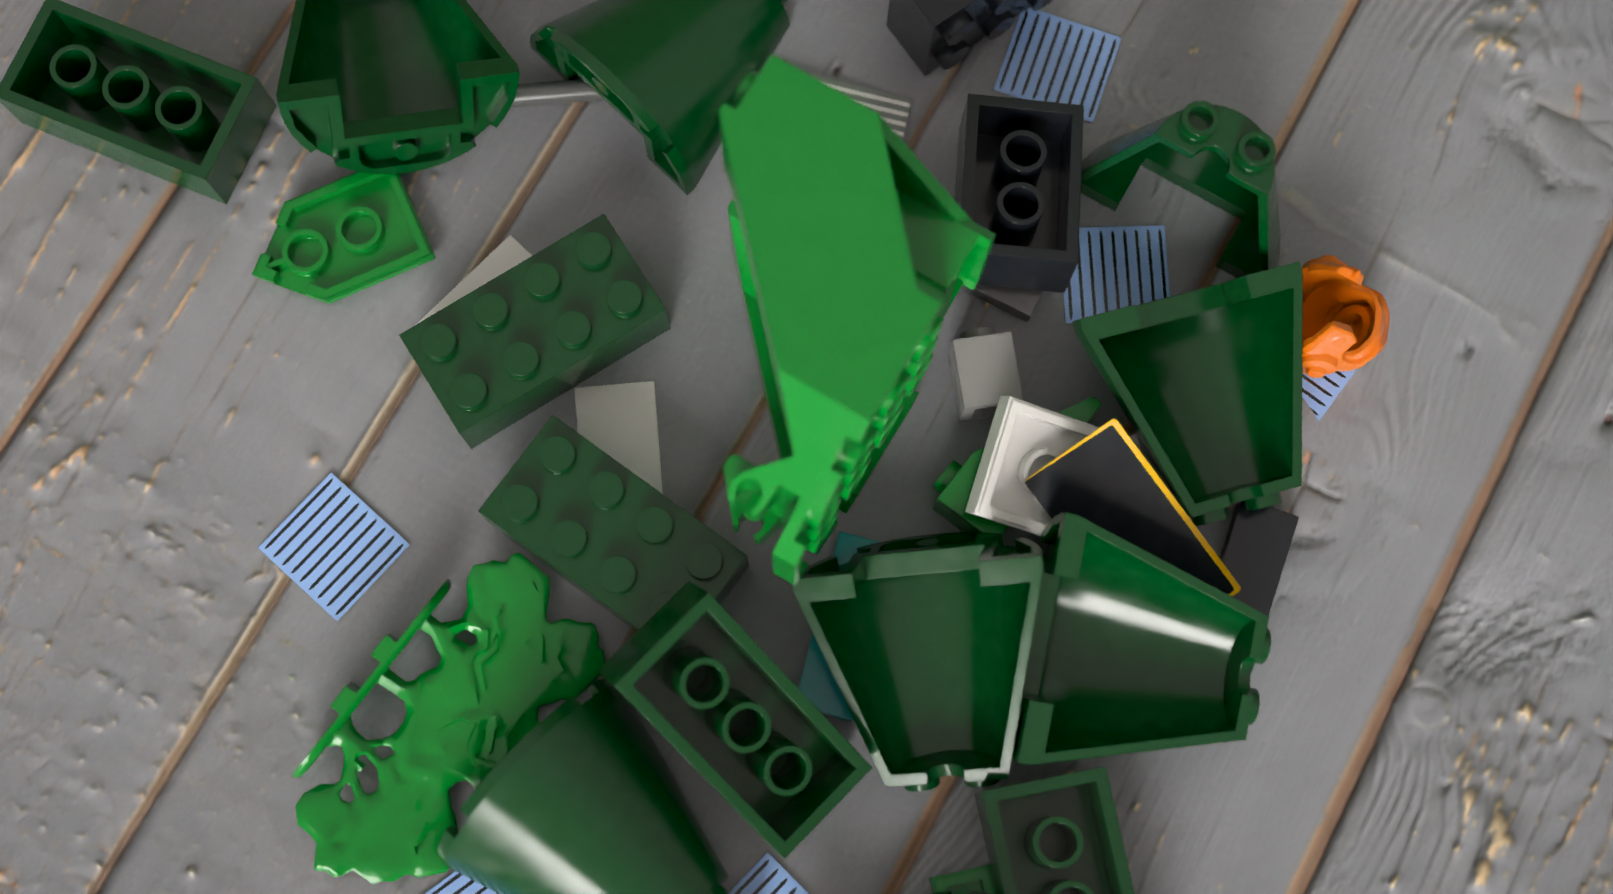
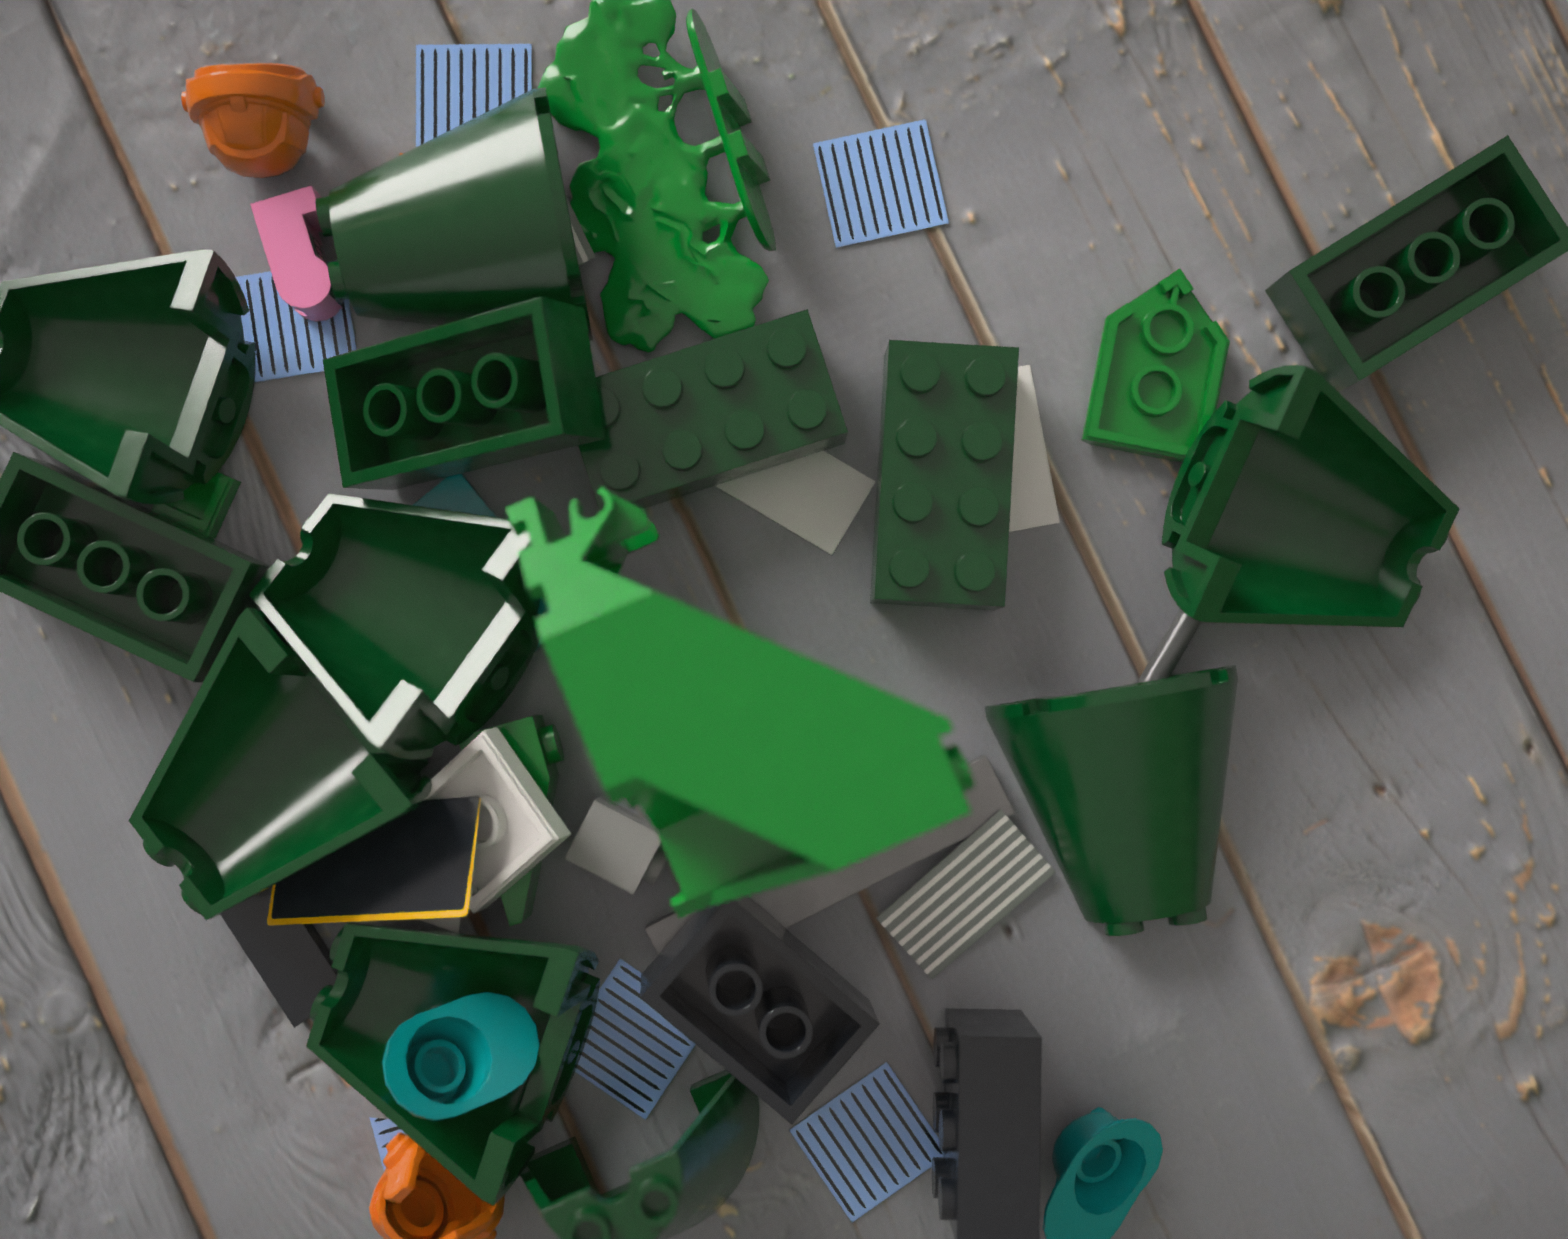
camera: 125 degrees right, 10 degrees up
none -> teal piece [382,992,539,1121]

